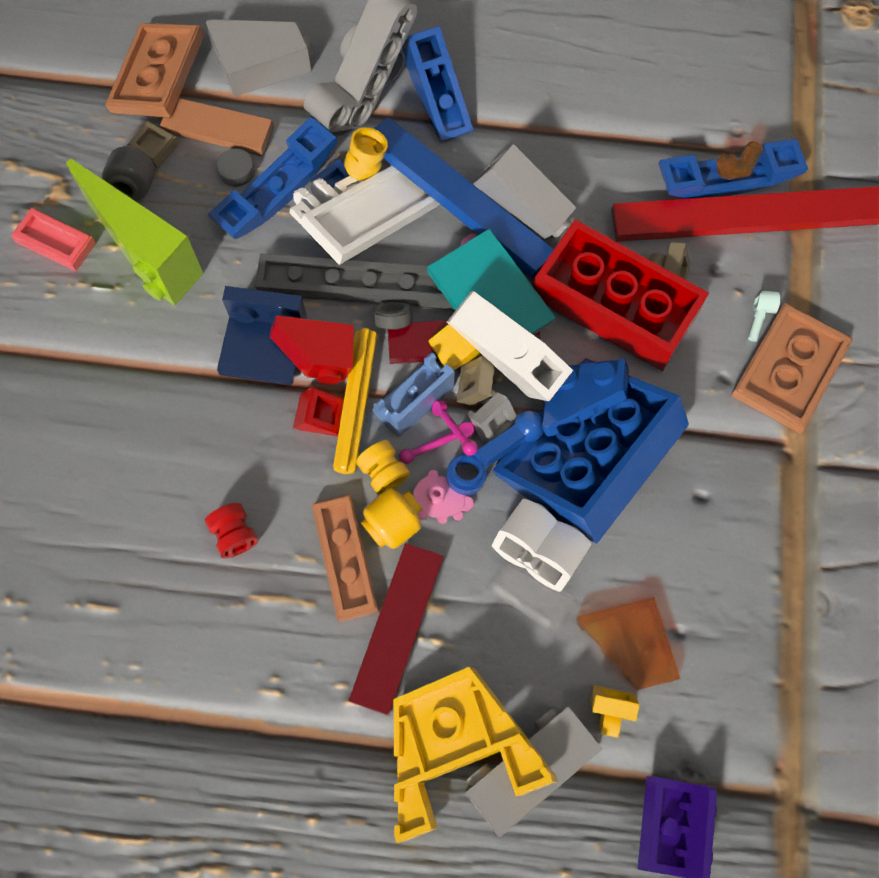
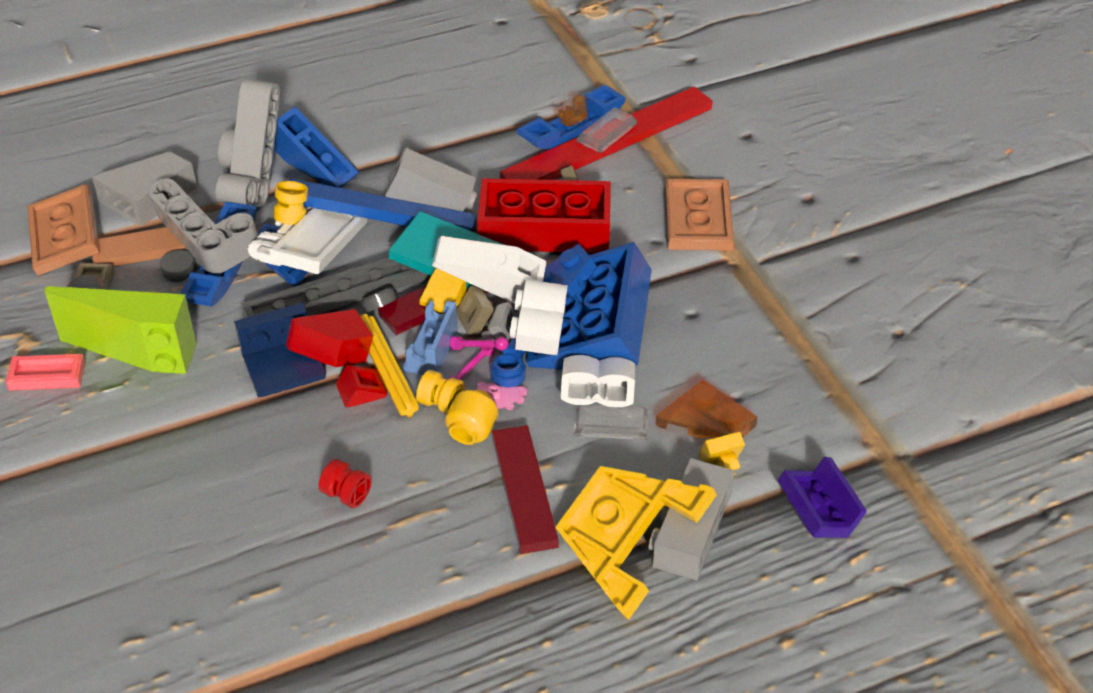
camera: 30 degrees left, 25 degrees down
nougat tile [312,494,379,623] -> none
light aqua hand [748,291,780,342] -> none
none -> light grey beam [148,178,259,274]
none -> white brick [510,280,568,355]
none -> clear tile [577,107,637,153]

